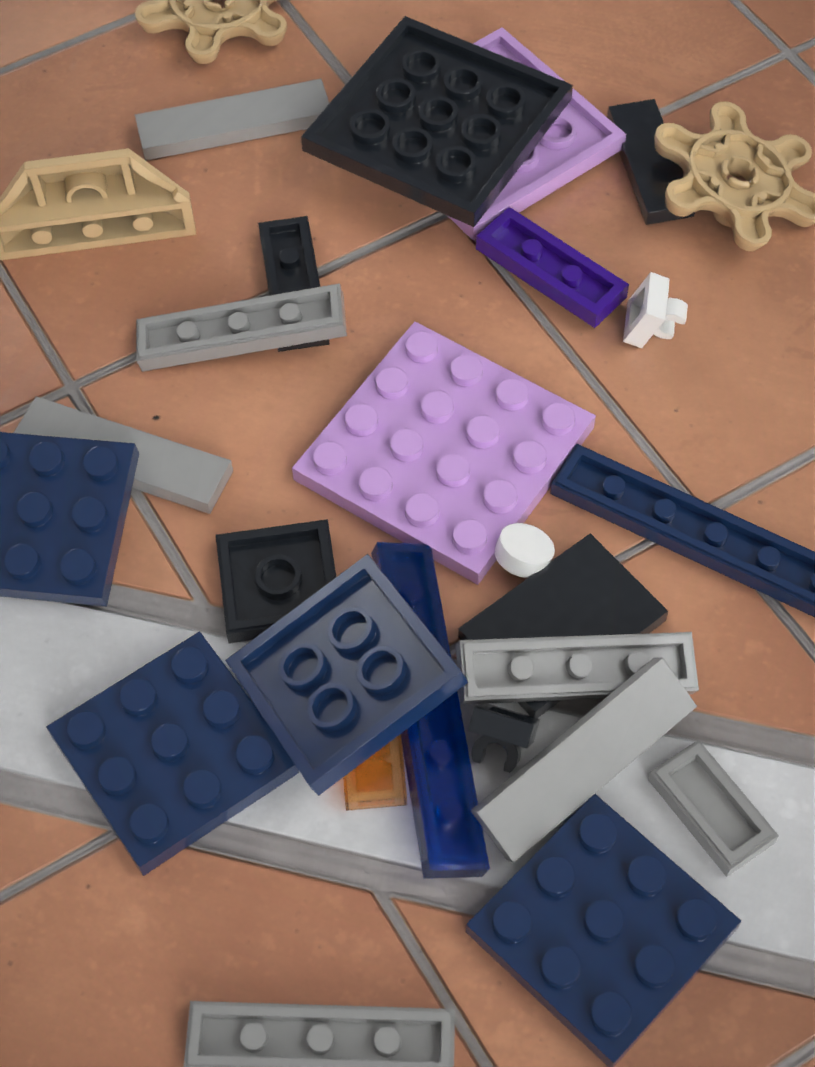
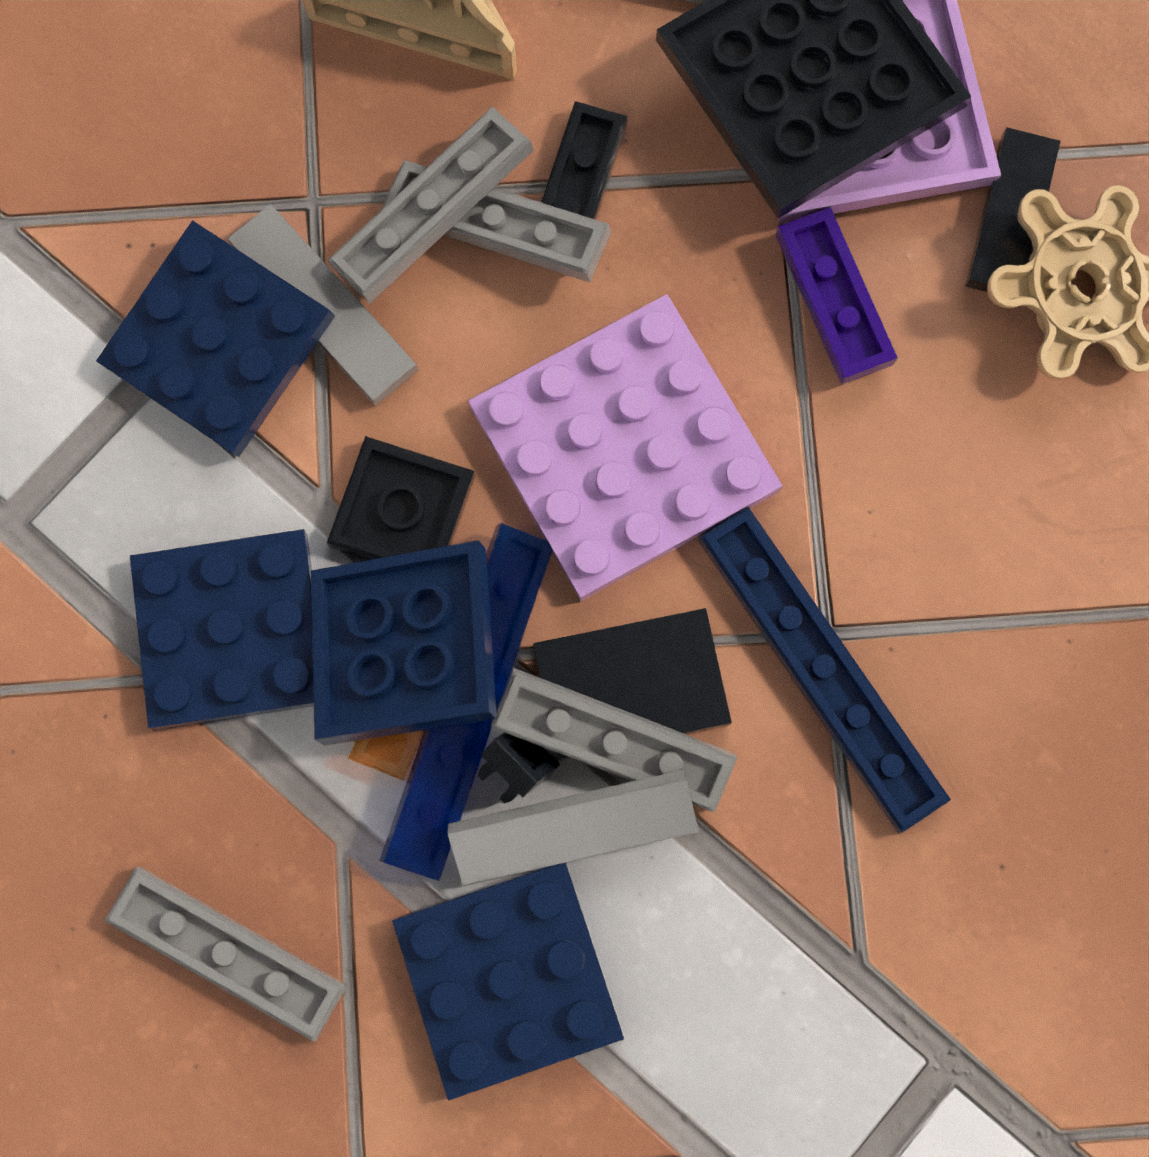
camera: 25 degrees right, 20 degrees up
white tile [494,523,555,578] -> none
white tile [623,272,688,348] -> none
light grey tile [648,739,779,877] -> none
none -> light grey tile [328,107,534,304]

